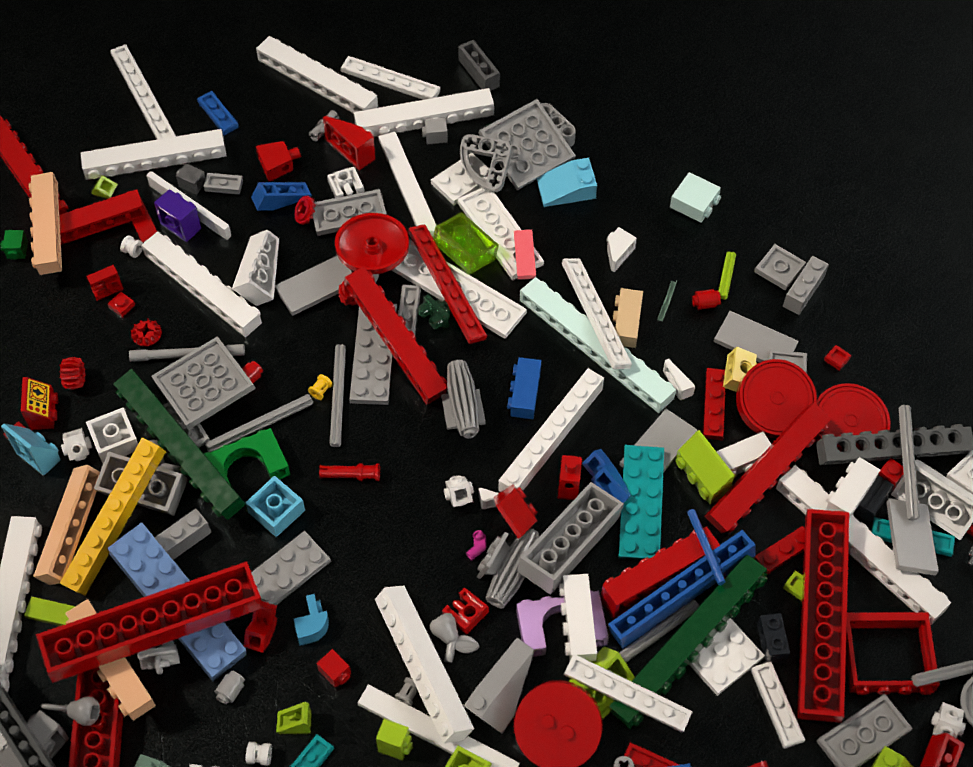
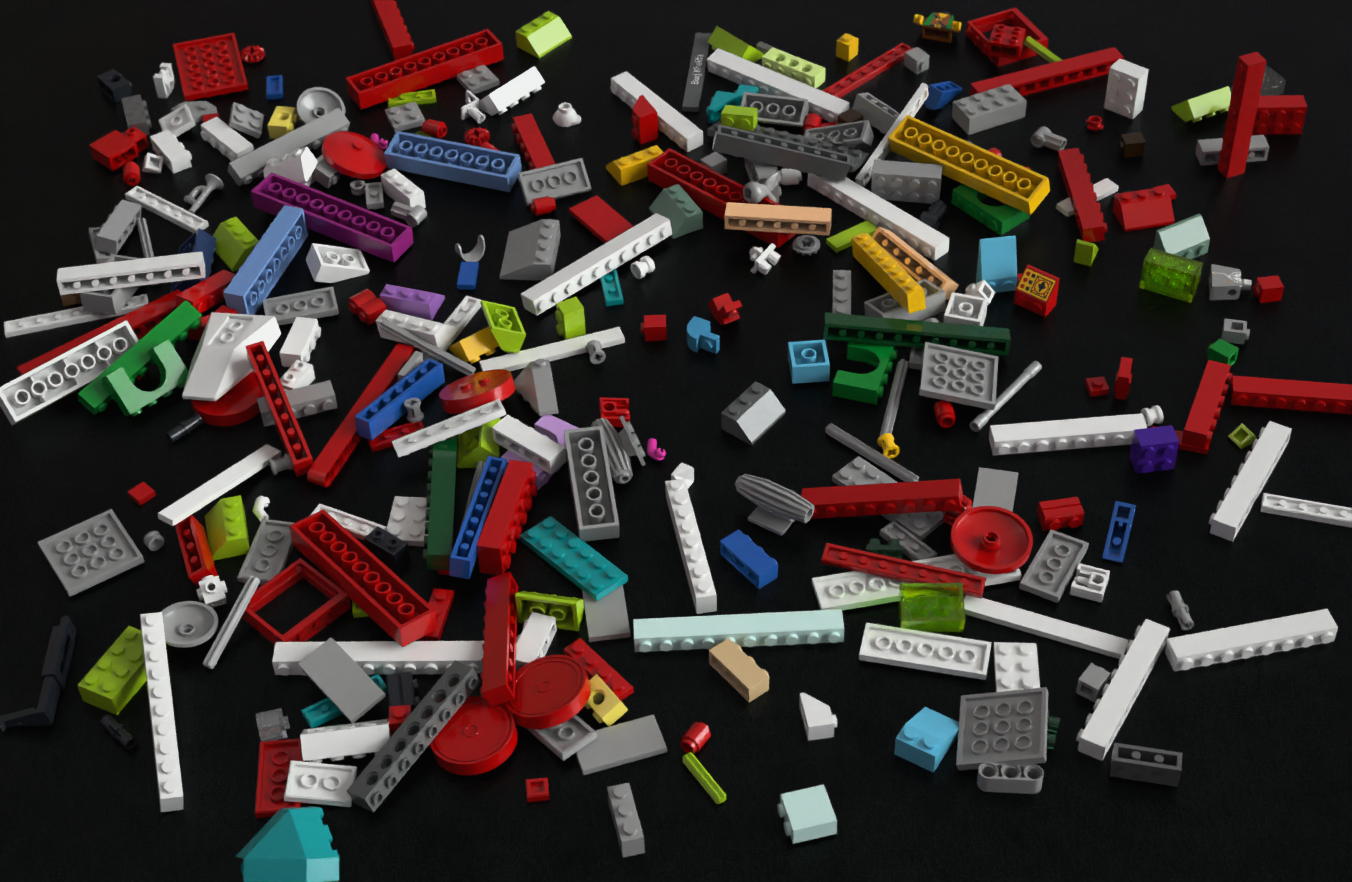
camera: 135 degrees right, 15 degrees down
light nougat brick [29,172,62,275] -> none
red brick [36,562,262,683] -> none
red gear [59,357,86,389] -> none
medium blue brick [108,523,246,681] -> none
red gear [131,319,162,346] -> none
white tile [147,172,231,240] -> none
flat silver brick [176,163,206,195] -> none
blue tile [197,91,239,135] -> none
light grey plate [204,173,243,194] -> none
light grey brick [215,671,245,704] -> none
white wedge [232,230,279,306] -> none
light grey plate [251,531,331,605] -> none
red torso [256,141,301,182] -> none
lime slope [276,702,311,734] -> none
red gear [295,196,316,225] -> none
red pin [319,463,380,481] -> none
red slope [323,116,375,170] -> none
white tile [341,56,440,100] -> none
white brick [375,586,474,744] -> none
light grey piece [430,613,480,663] -> none
white brick [444,476,474,507] -> none
light grey beam [460,135,512,192] -> none
red slope [494,484,537,539] -> none
coral tile [514,230,536,279] -> none
red torso [558,455,582,500] -> none
white tile [562,259,632,369] -> none
blue slope [582,449,631,503] -> none
sand green piece [657,280,677,321] -> none
white slope [663,359,695,400] -> none
blue bar [687,509,726,585] -> none
light grey plate [754,244,806,291] -> none
white brick [826,457,880,519] -> none
light grey axle [899,405,920,520] -> none
none -> slope [721,381,786,445]
none -> red brick [1037,497,1084,531]

